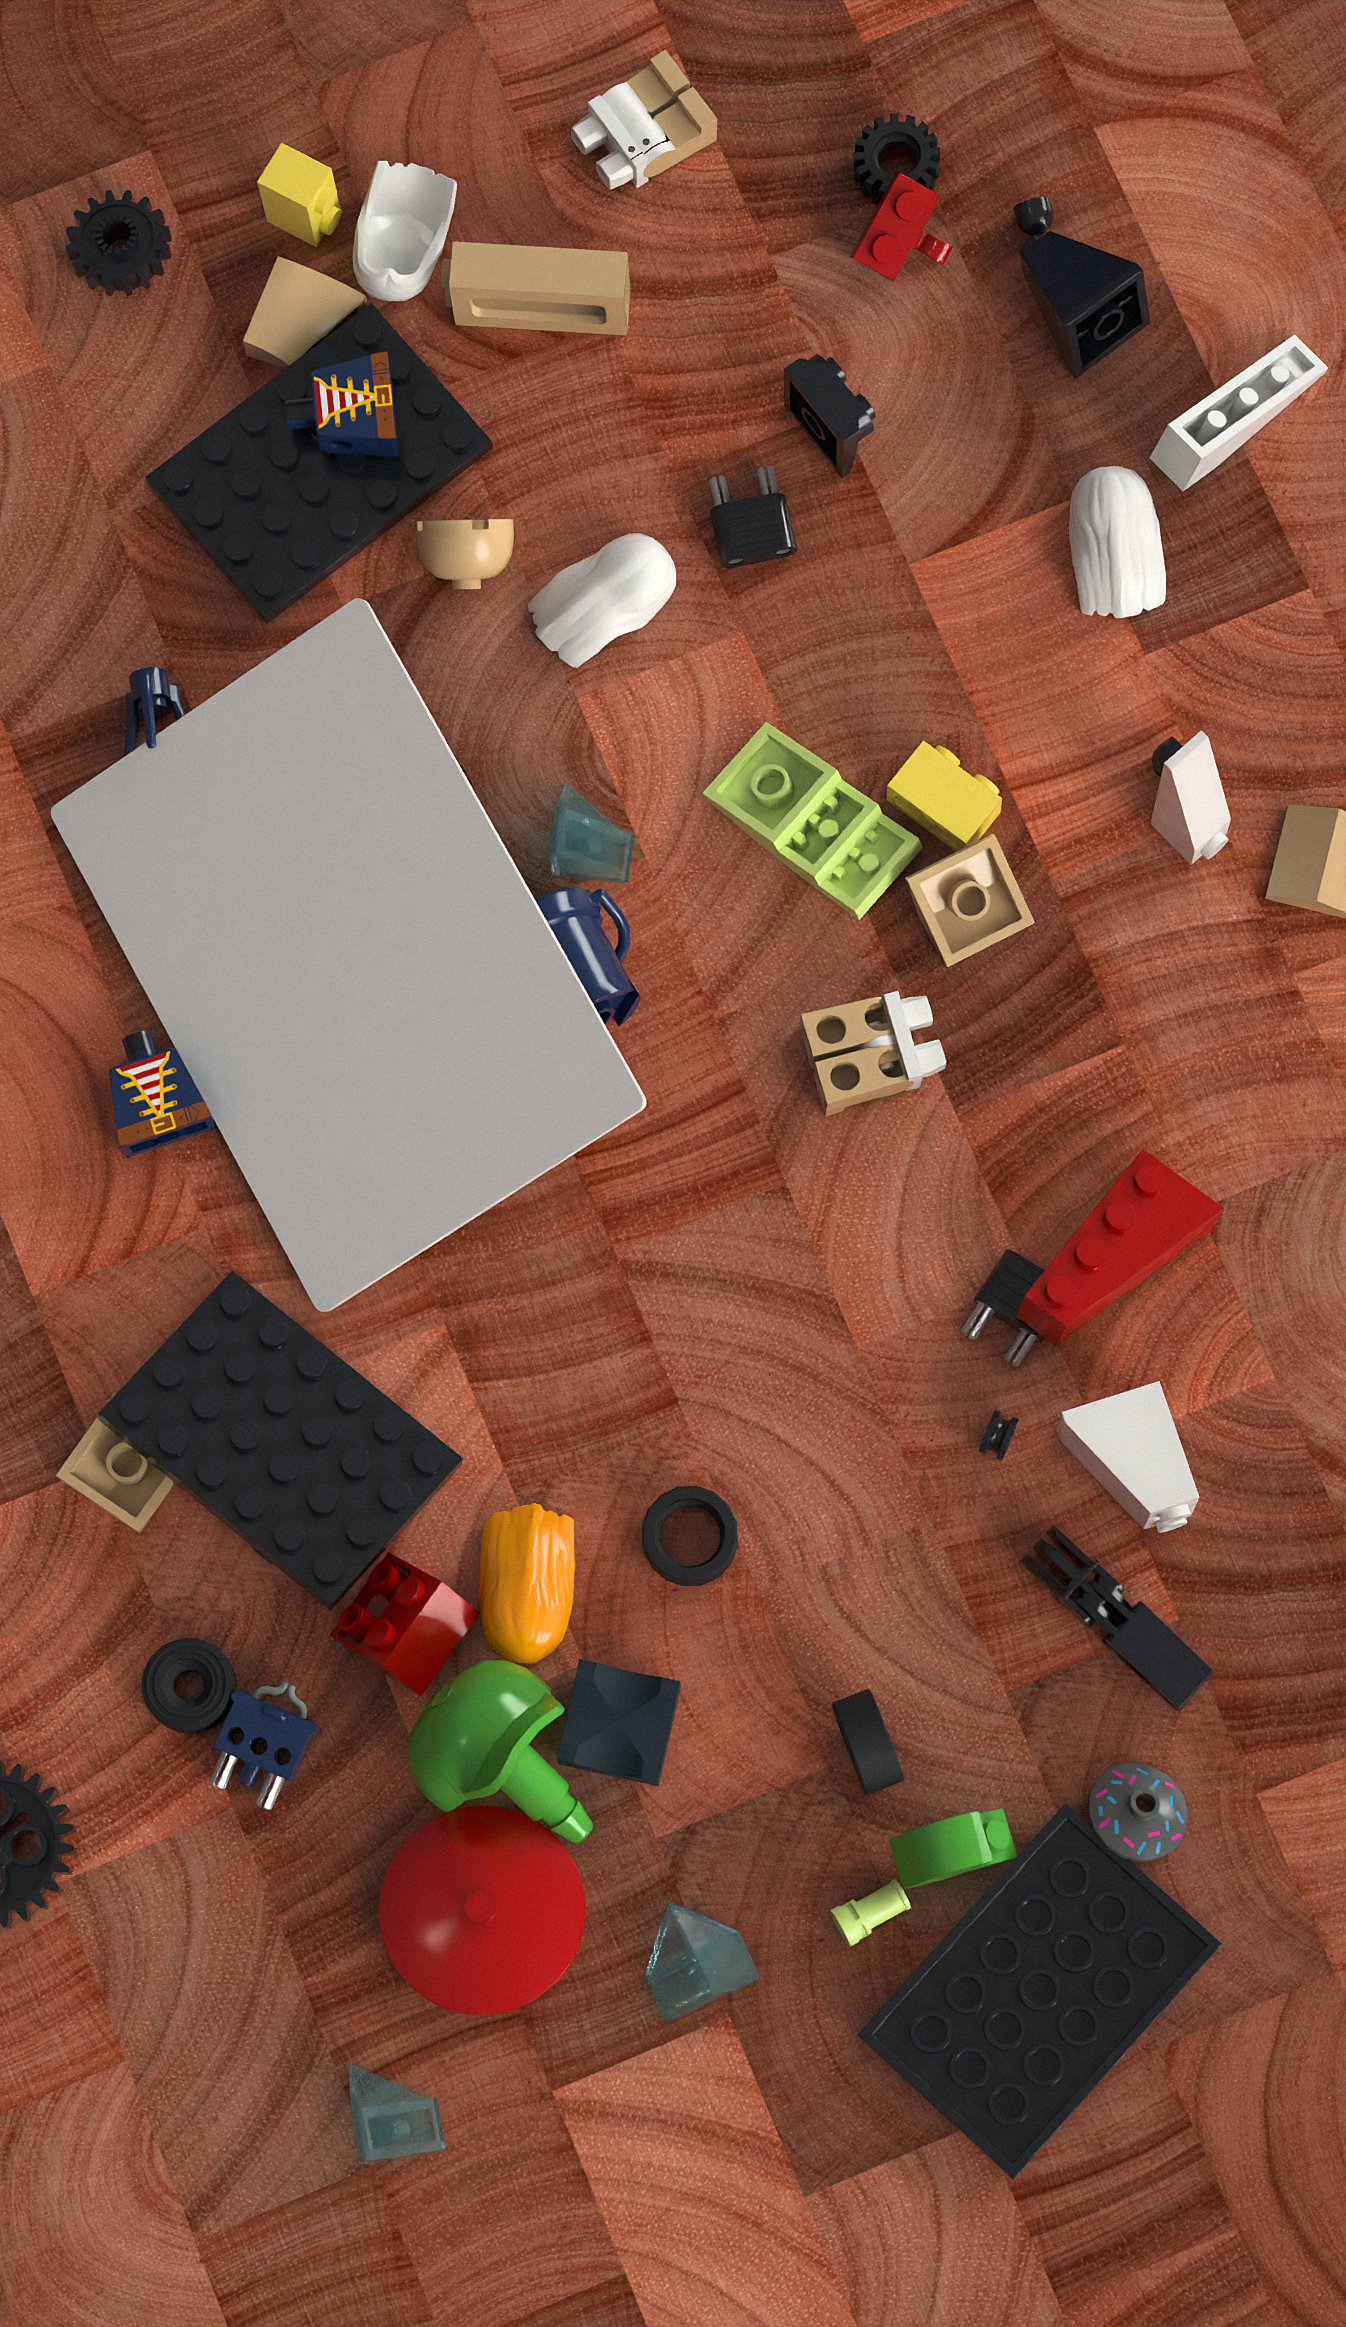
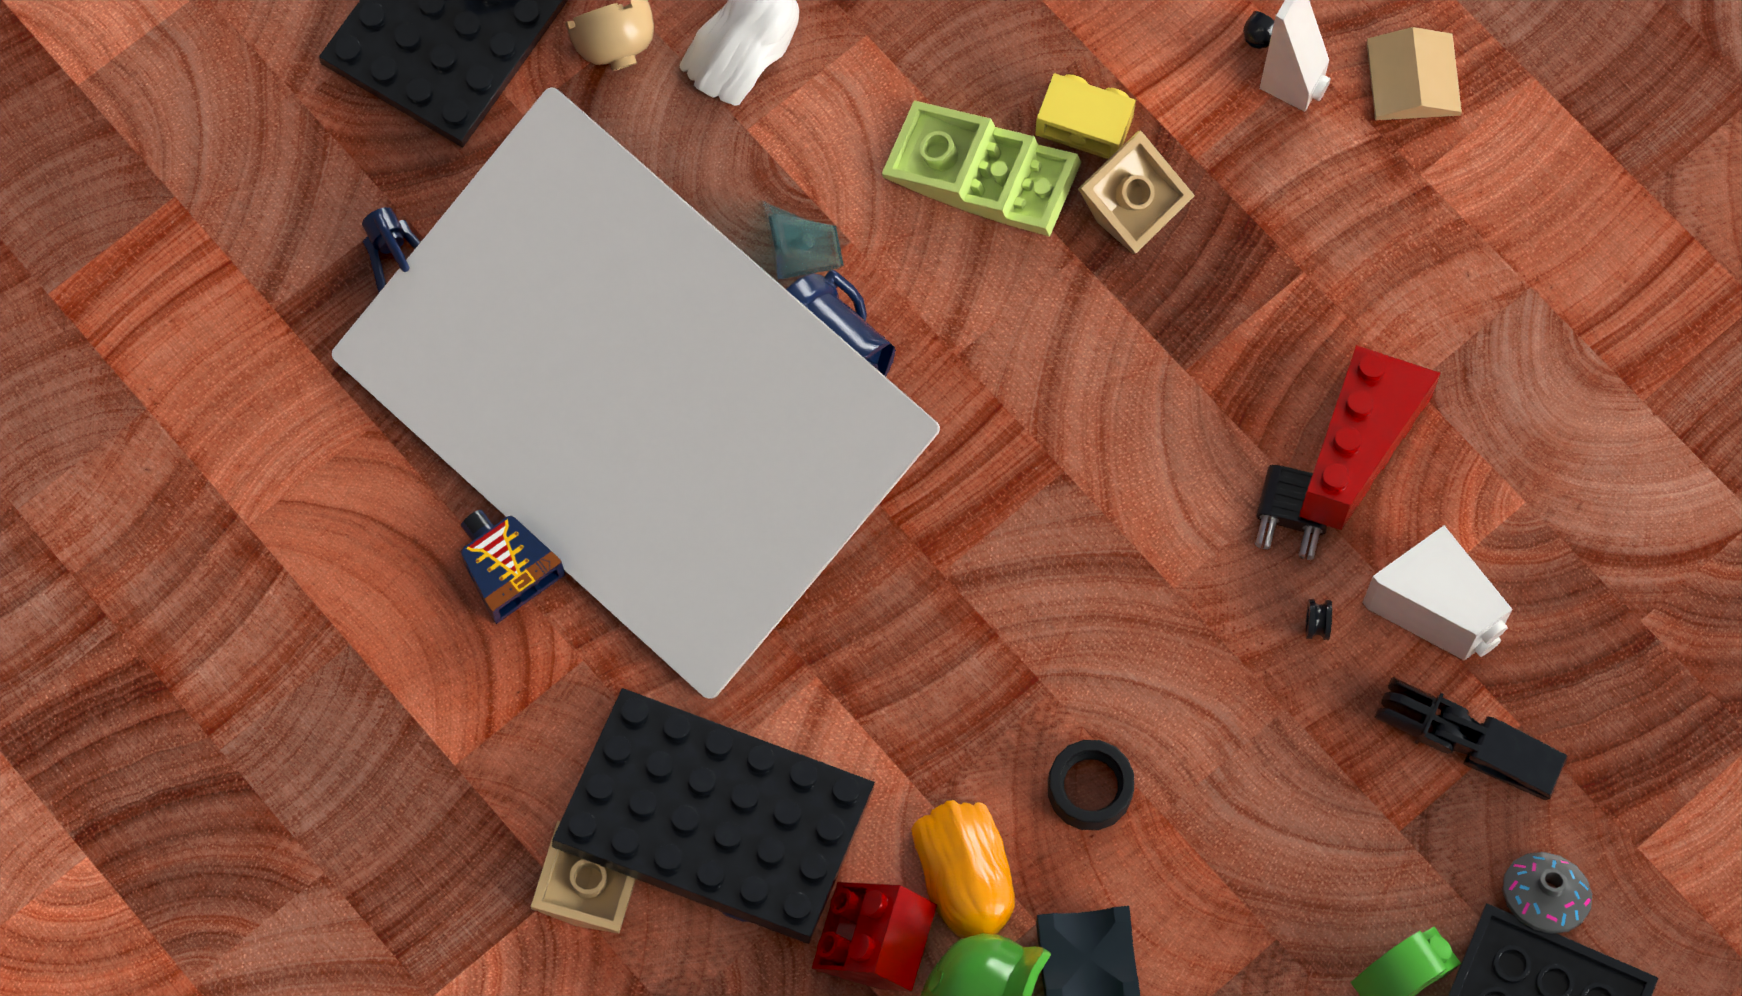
camera: 25 degrees left, 5 degrees down
tan hips [799,991,946,1117] -> none
black tyre [832,1689,904,1795] -> none

